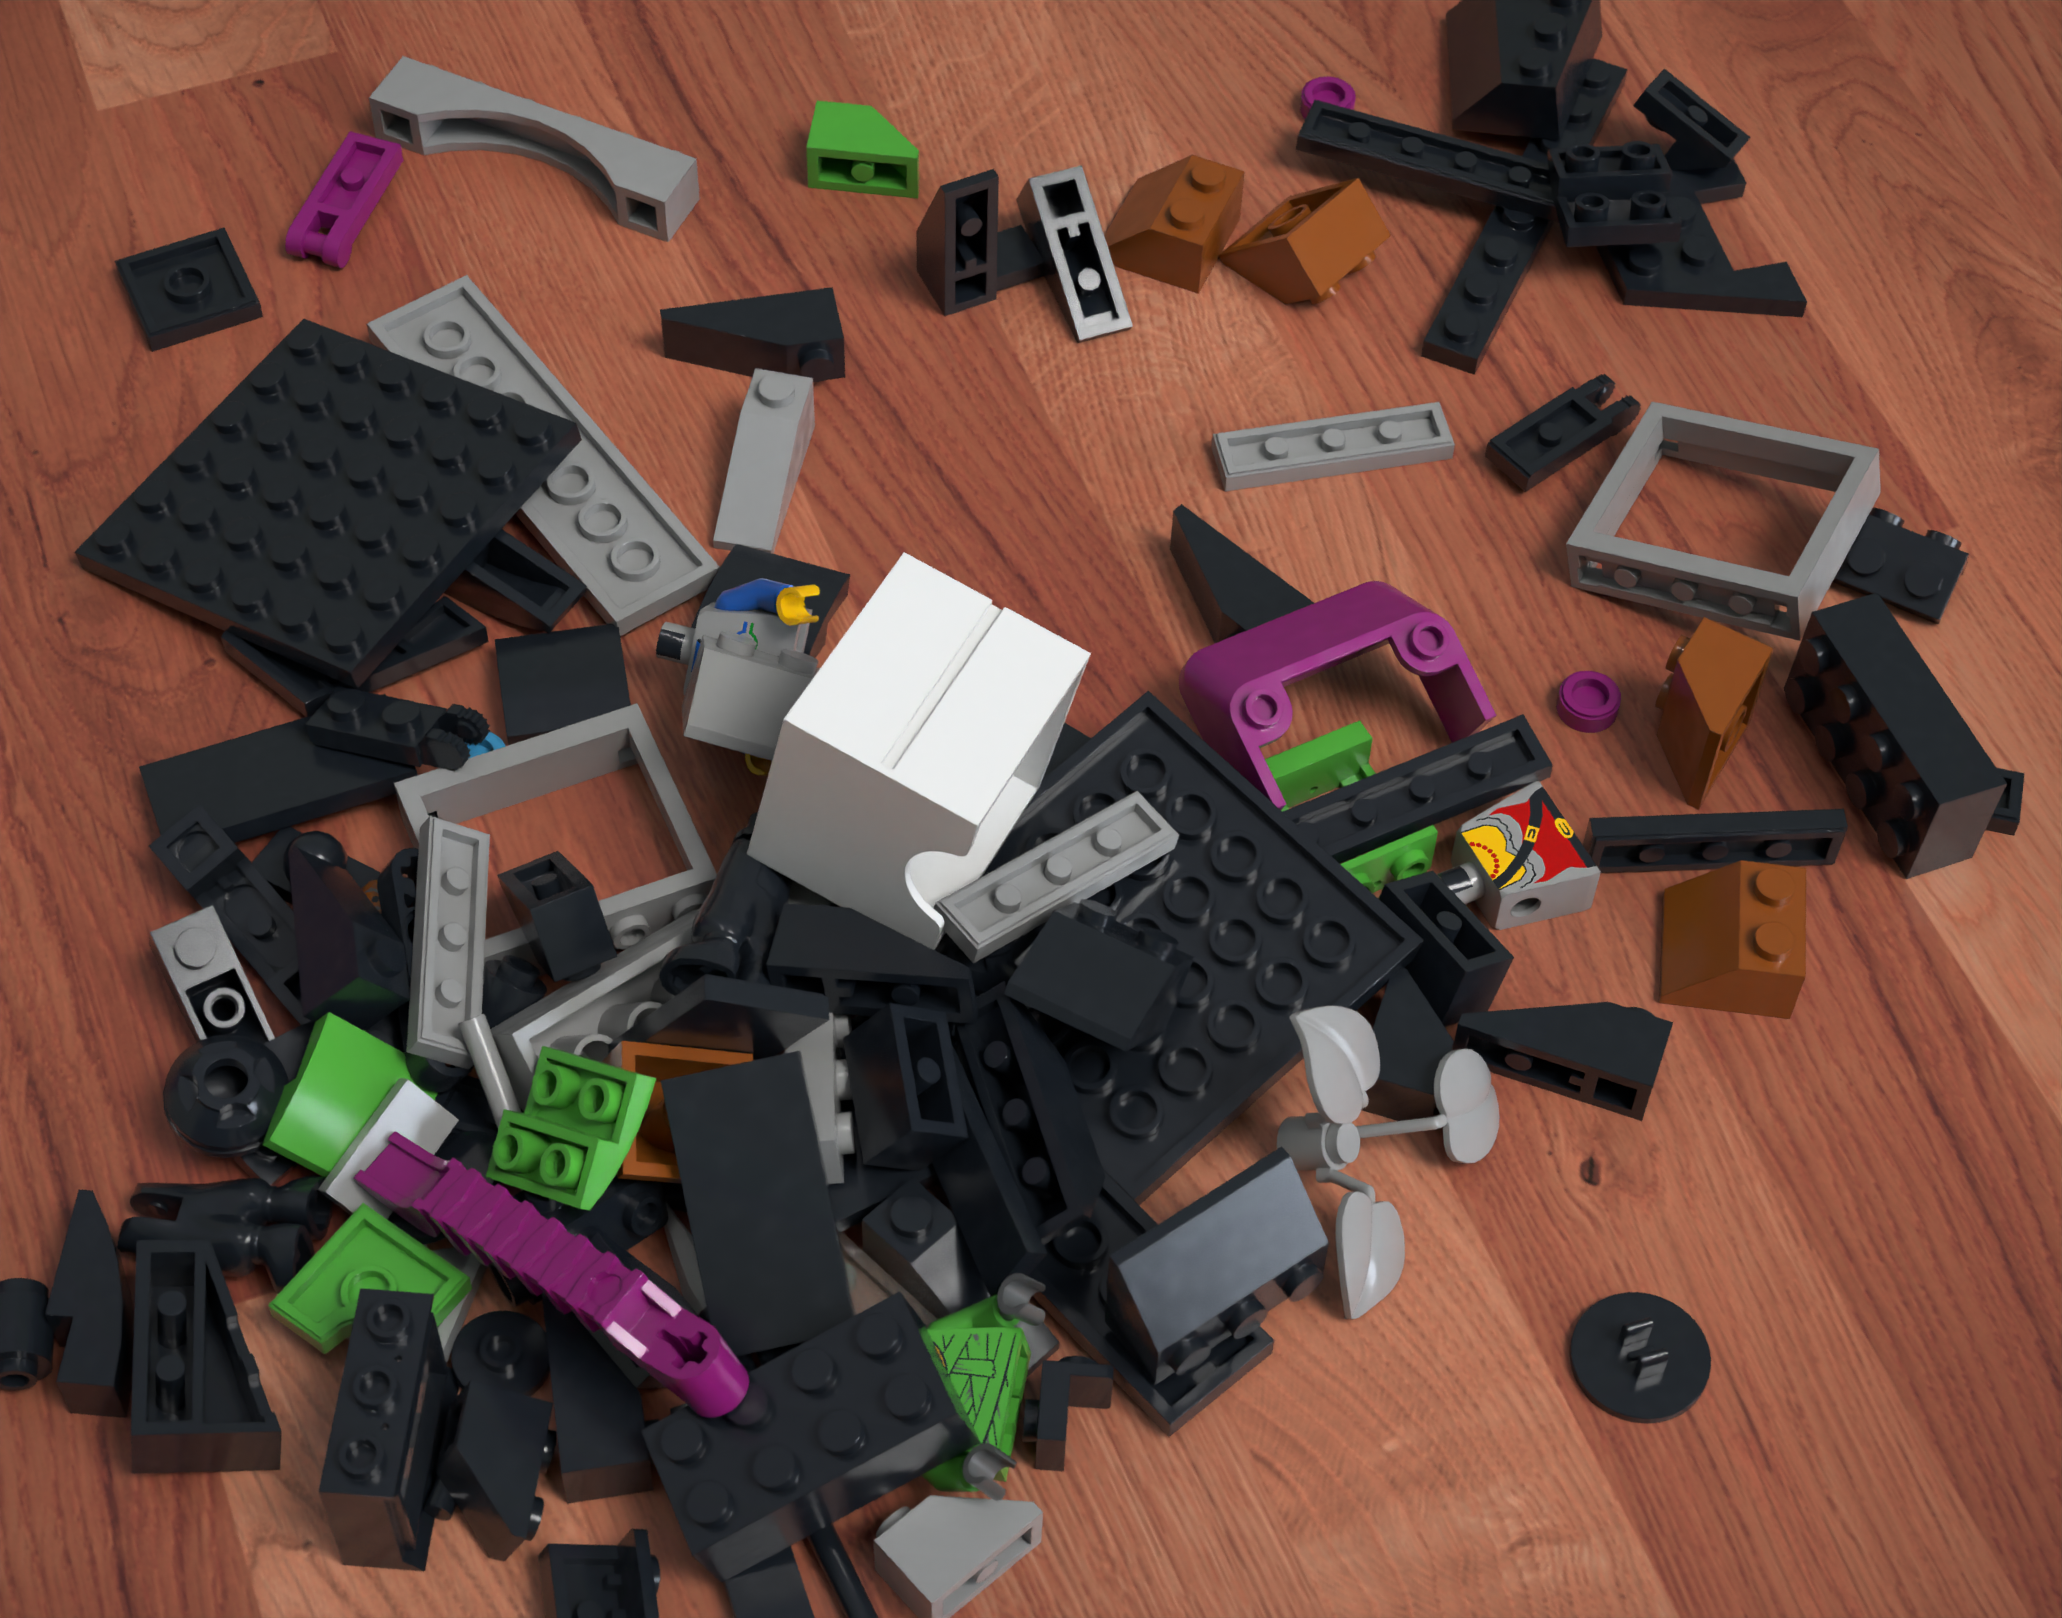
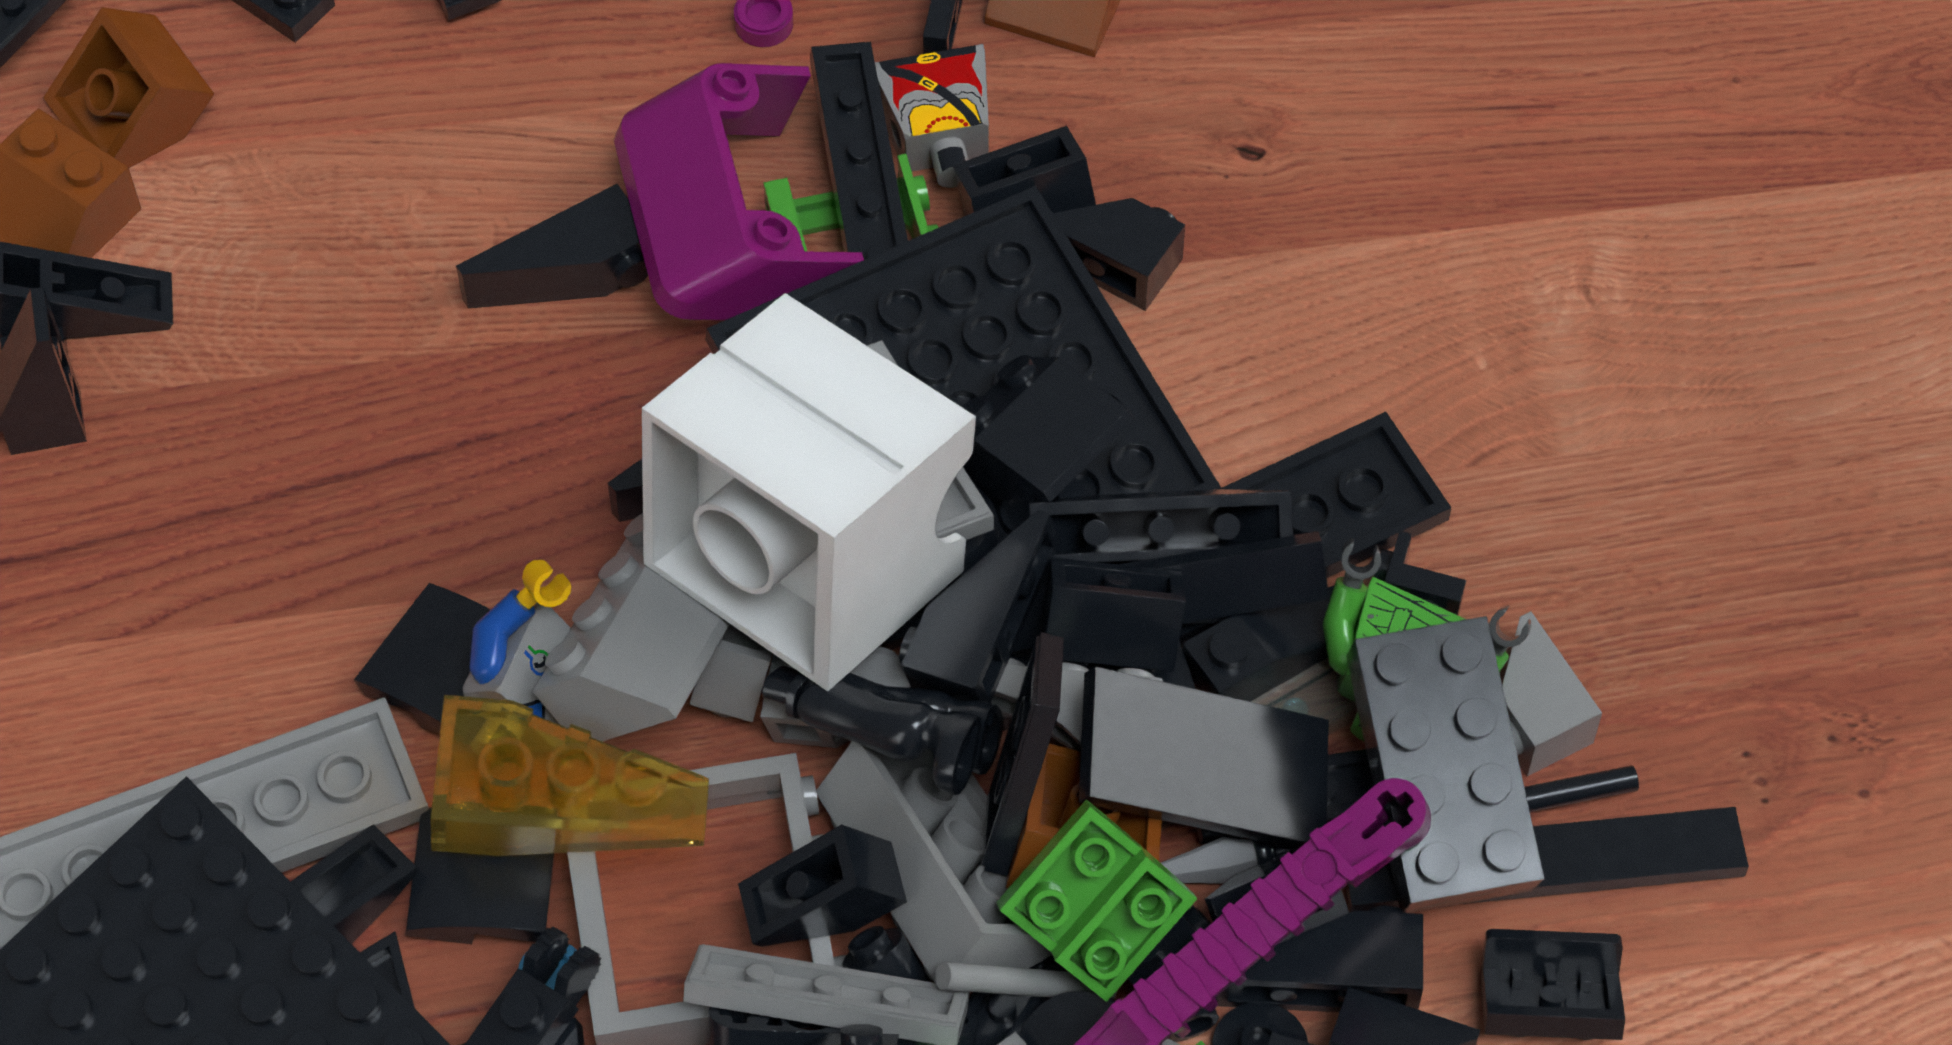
camera: 75 degrees left, 5 degrees up
black slope [660,287,845,382] -> none
light grey slope [713,368,815,554] -> none
slope [1105,1146,1329,1385] -> none
light grey tile [1211,402,1455,491] -> none
light grey plant [1277,1006,1500,1319] -> none
black slope [1452,1002,1673,1121] -> none
black piece [1569,1292,1711,1423] -> none
none -> clear yellow wedge [431,695,709,856]

